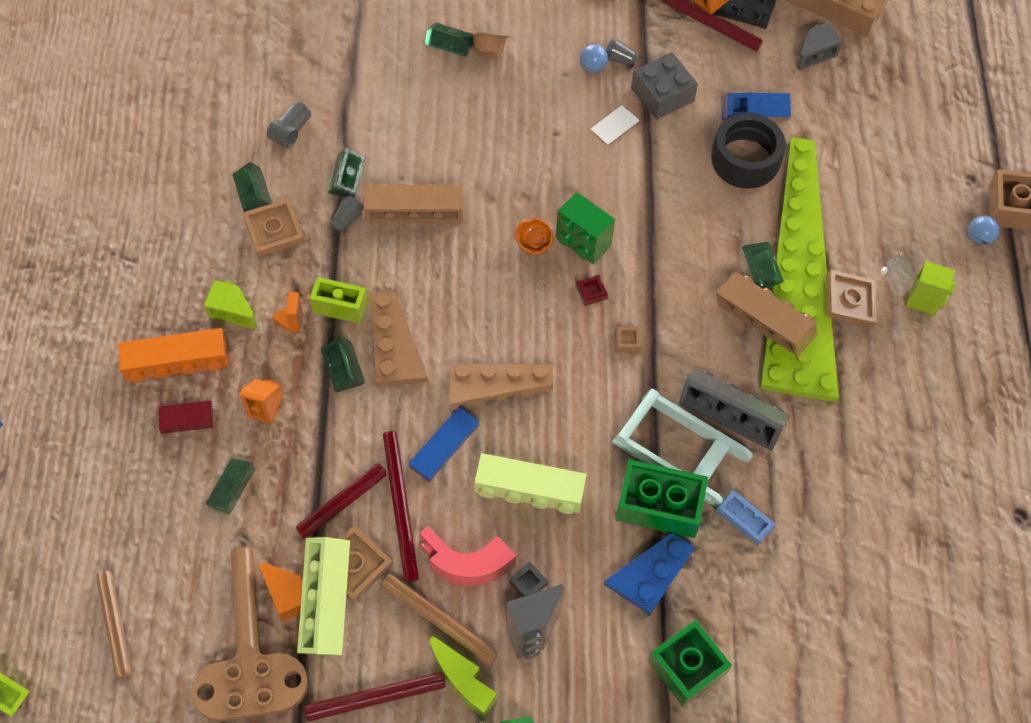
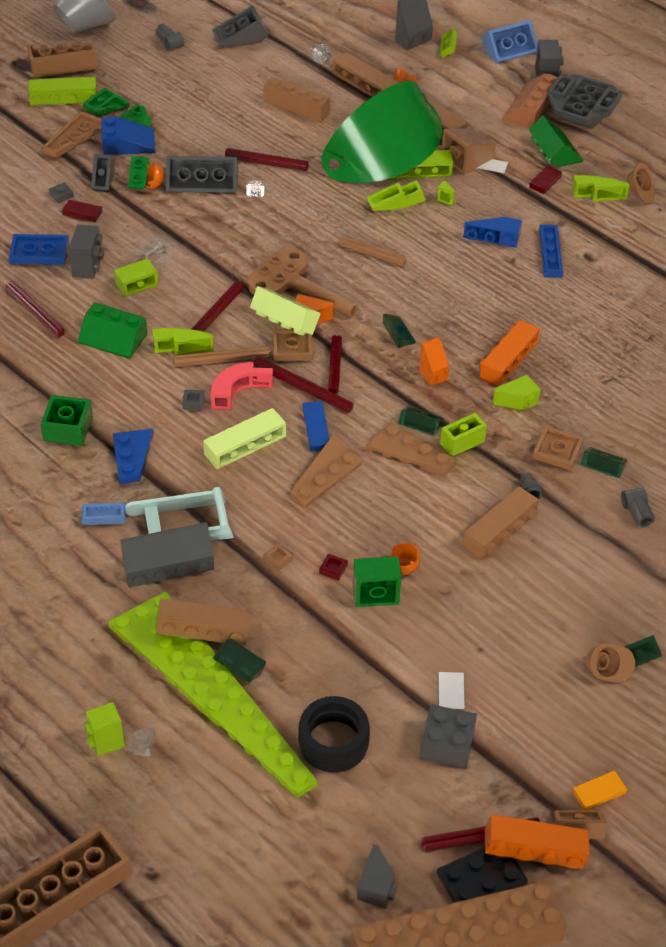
camera: 135 degrees right, 15 degrees down
dark red tile [158,401,214,434] -> none
orange tile [273,292,302,333] -> none
slope [327,148,366,197] -> none
dark grey slope [506,584,564,659] -> none
medium blue piece [579,44,608,73] -> none
dark grey cone [606,39,639,67] -> none
green slope [615,459,708,538] -> none
blue slope [721,92,791,120] -> none
medium nougat plate [826,269,877,327] -> none
medium blue piece [967,215,1000,245] -> none

